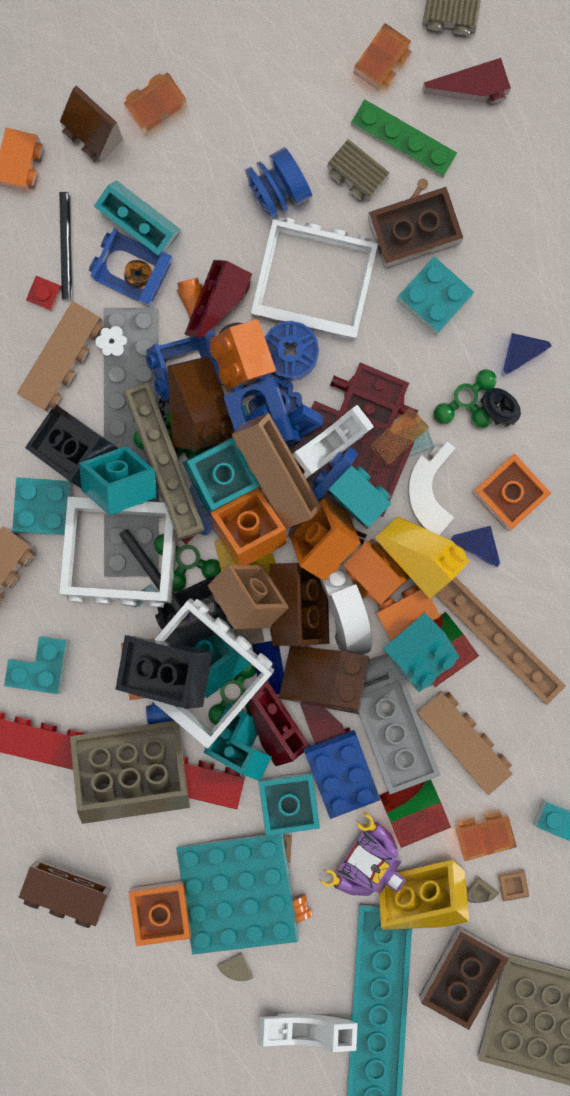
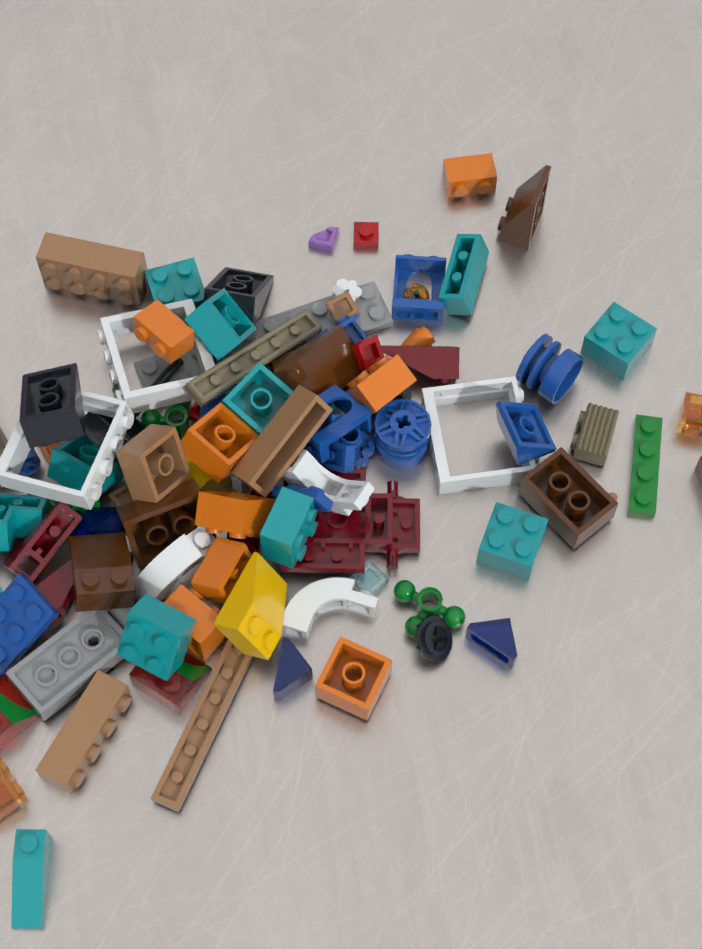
camera: 65 degrees right, 25 degrees down
teal brick [4,636,69,694] -> none
medium nougat brick [17,301,103,412] -> none
black bar [59,192,72,300] -> none
clear orange brick [123,72,187,135] -> none
clear orange brick [369,407,429,466] -> none
none -> orange brick [133,299,194,364]
none -> medium lavender tile [308,227,339,252]
none -> medium nougat tile [325,291,361,322]
none -> red plate [352,335,384,370]
none -> blue slope [496,401,557,466]
none -> teal brick [580,301,657,380]

